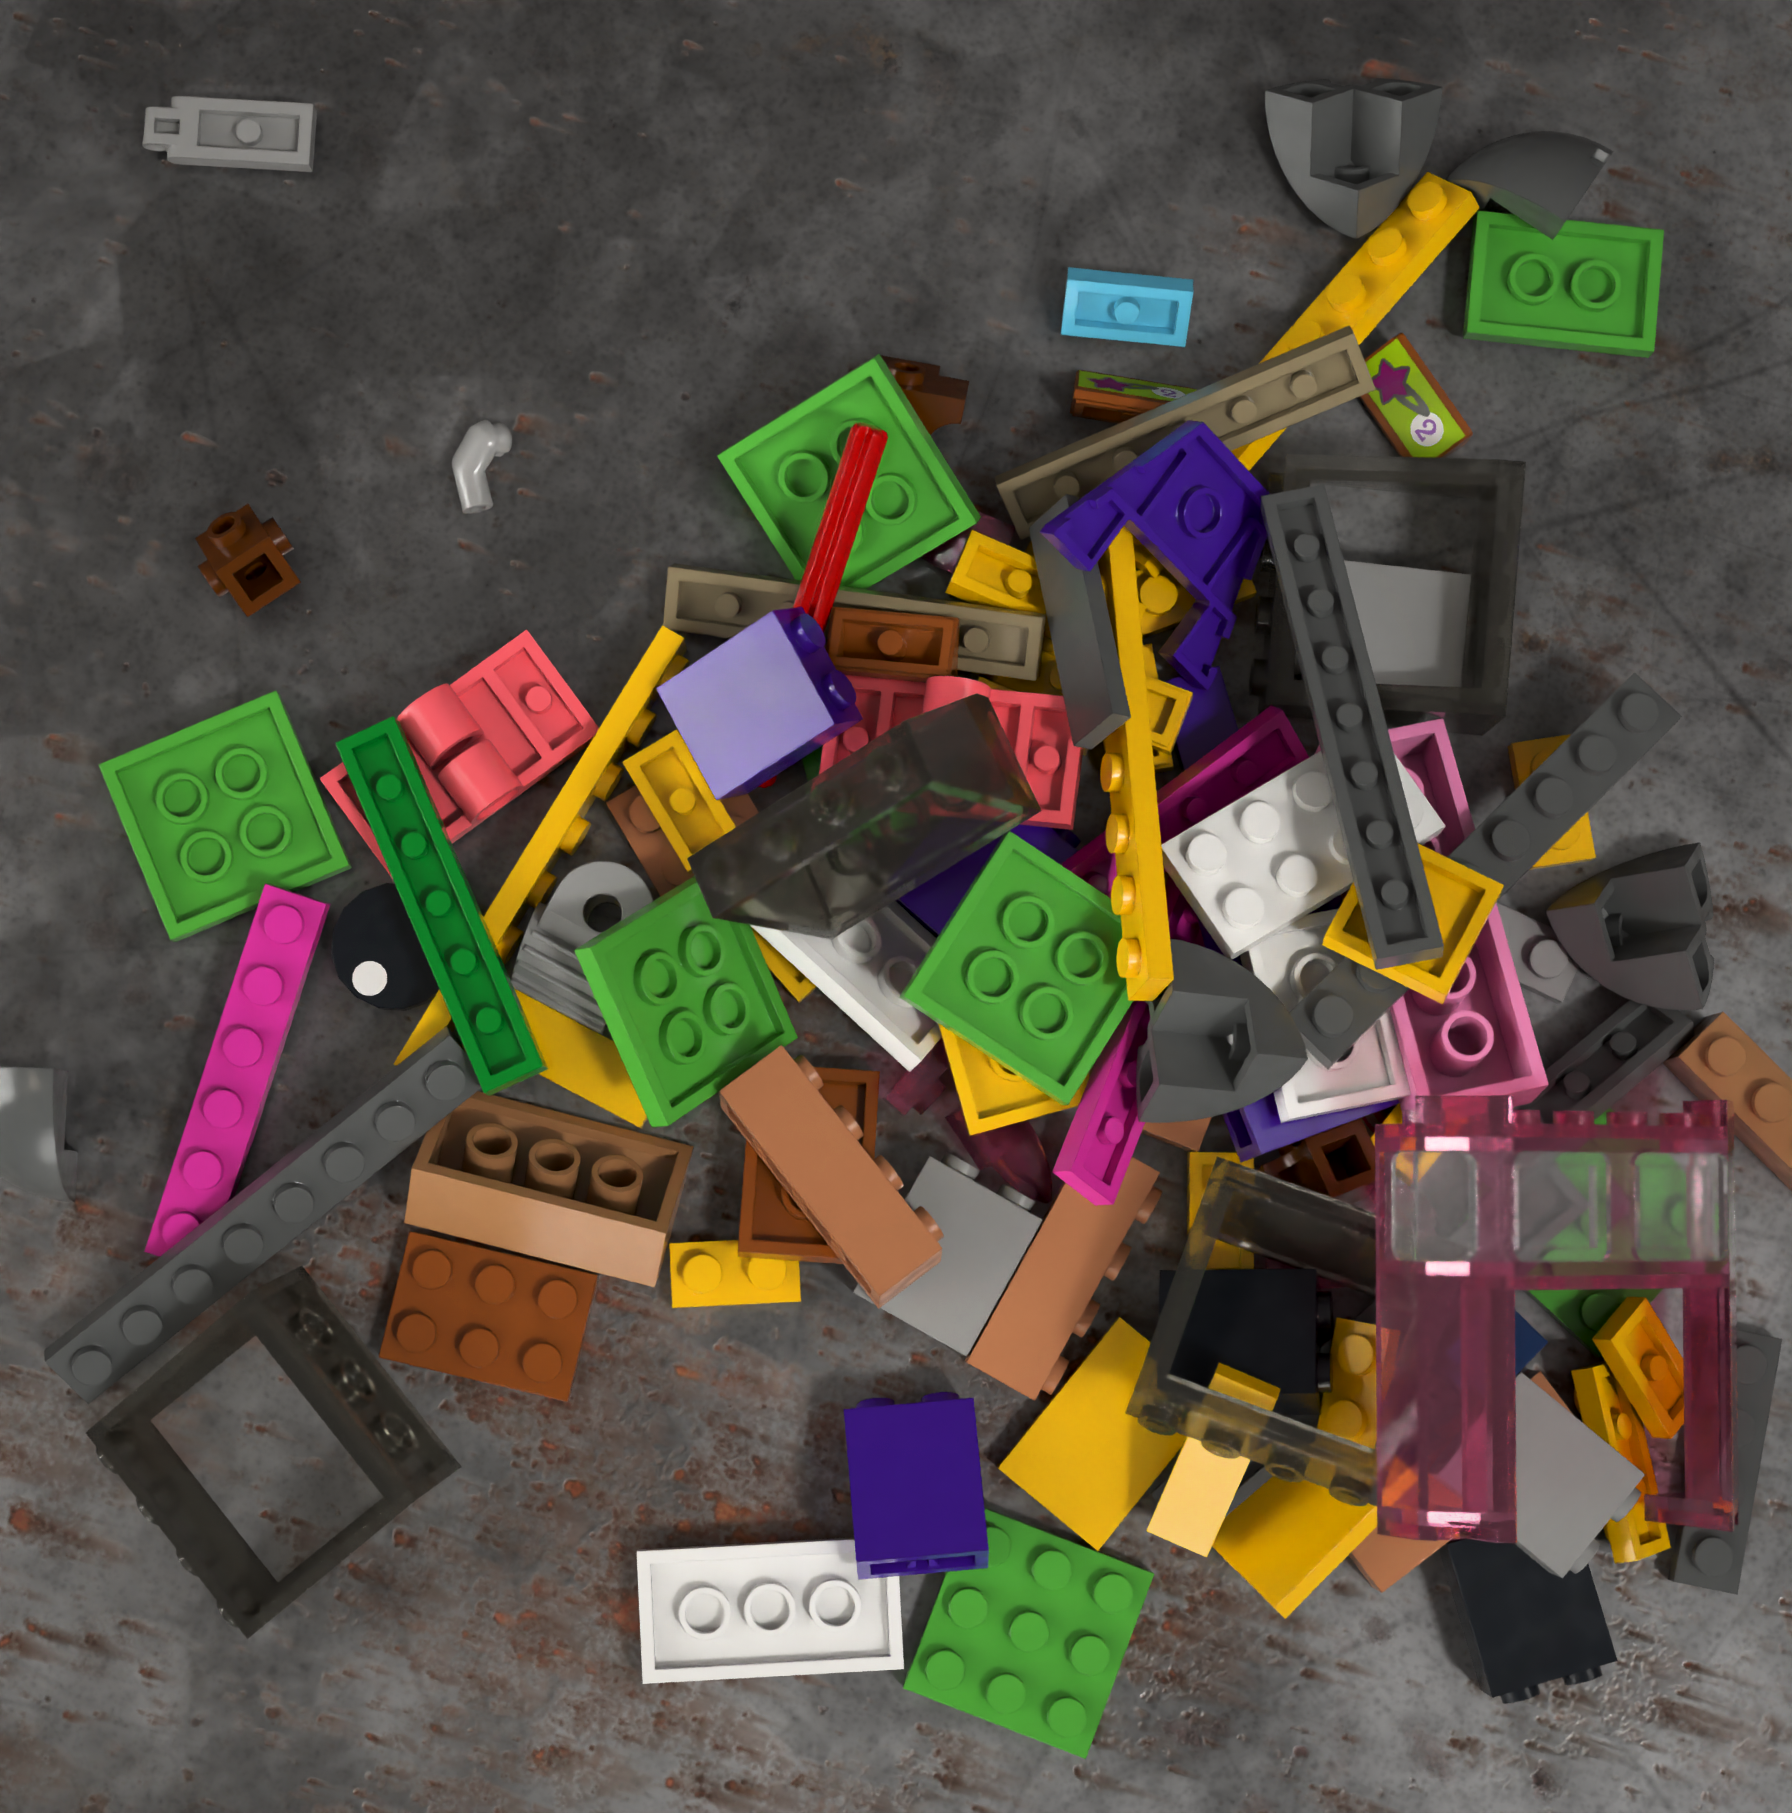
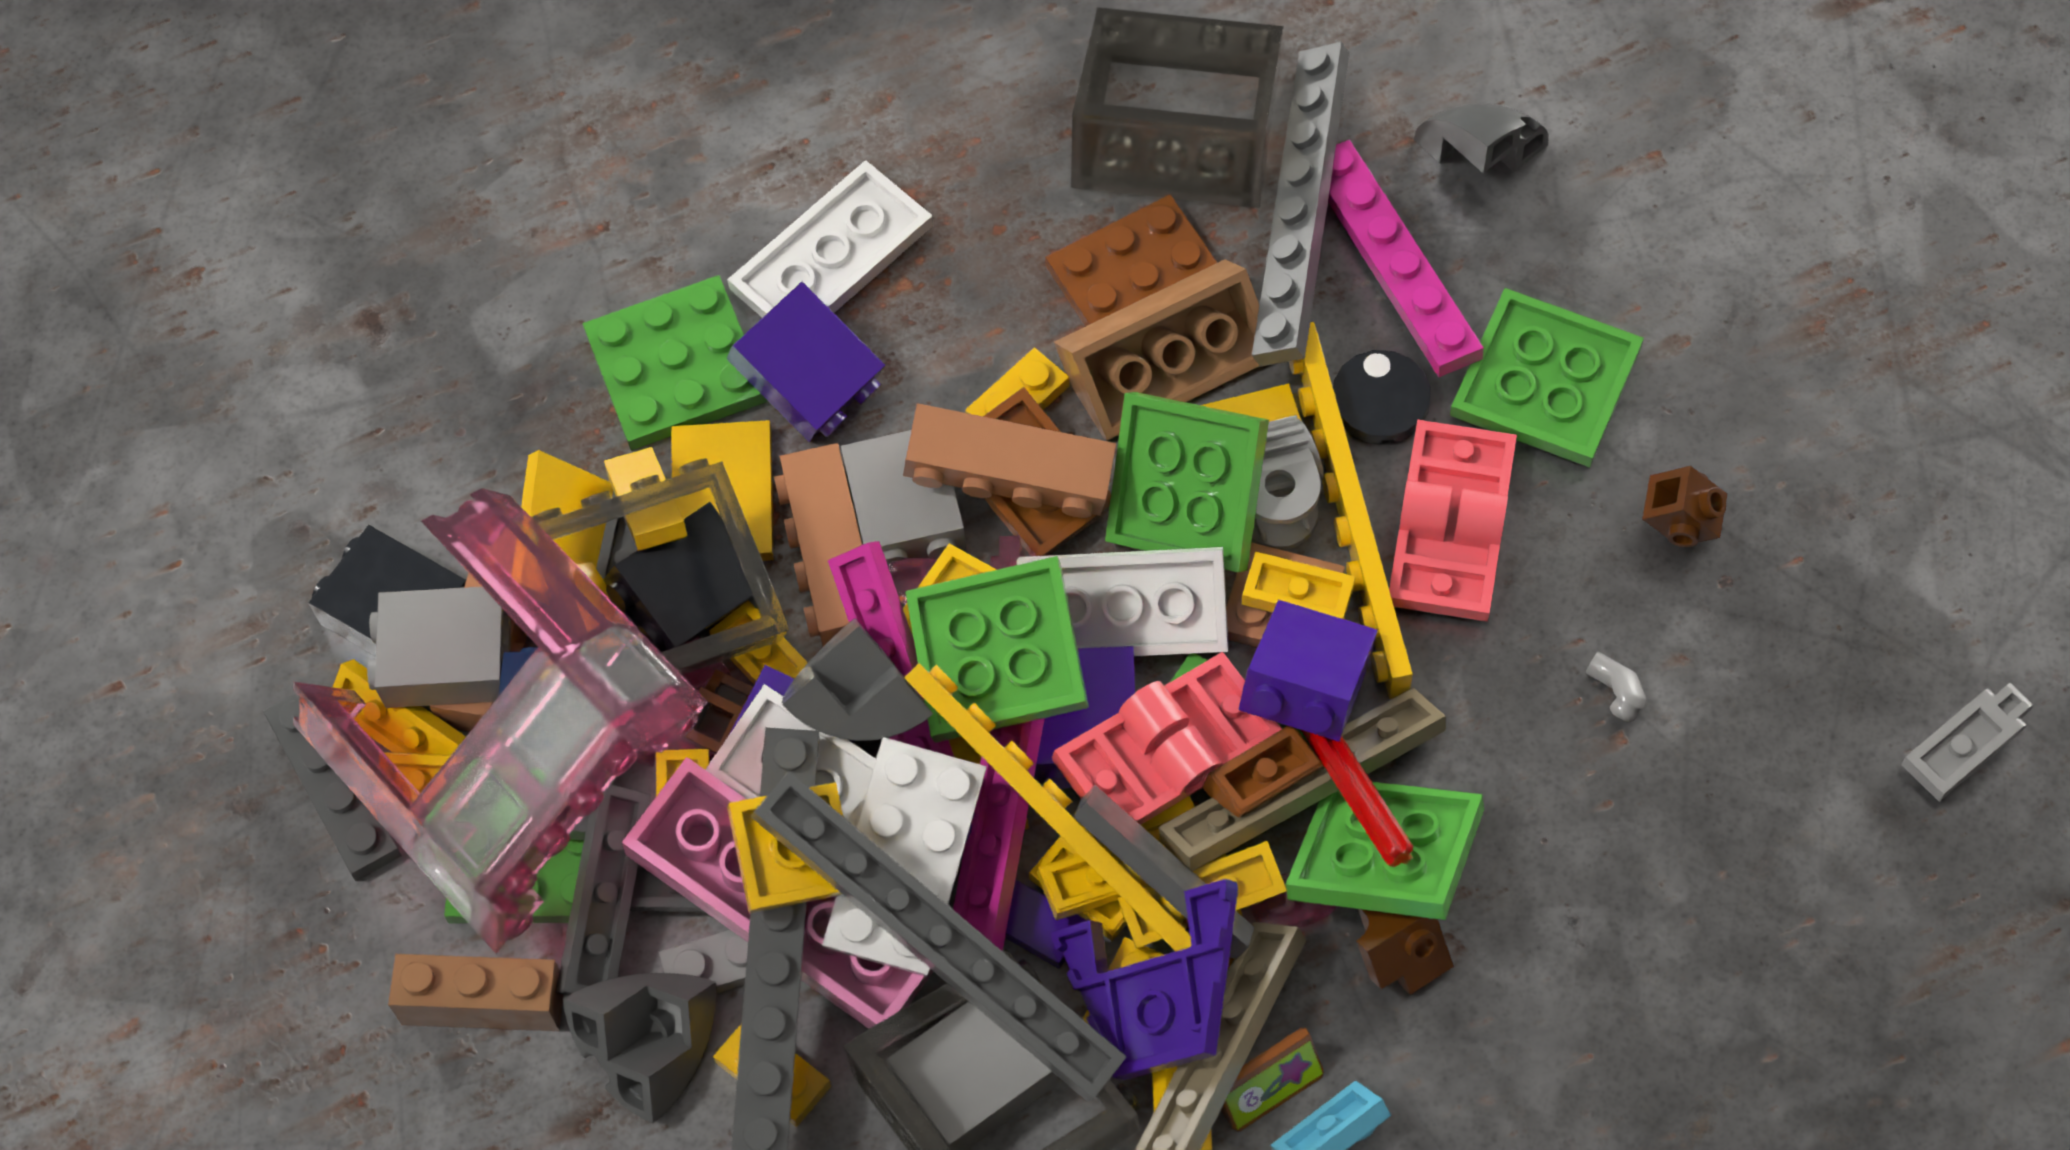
camera: 150 degrees right, 20 degrees down
green plate [335,716,548,1096] -> none
clear smoke windscreen [687,693,1042,939] -> none

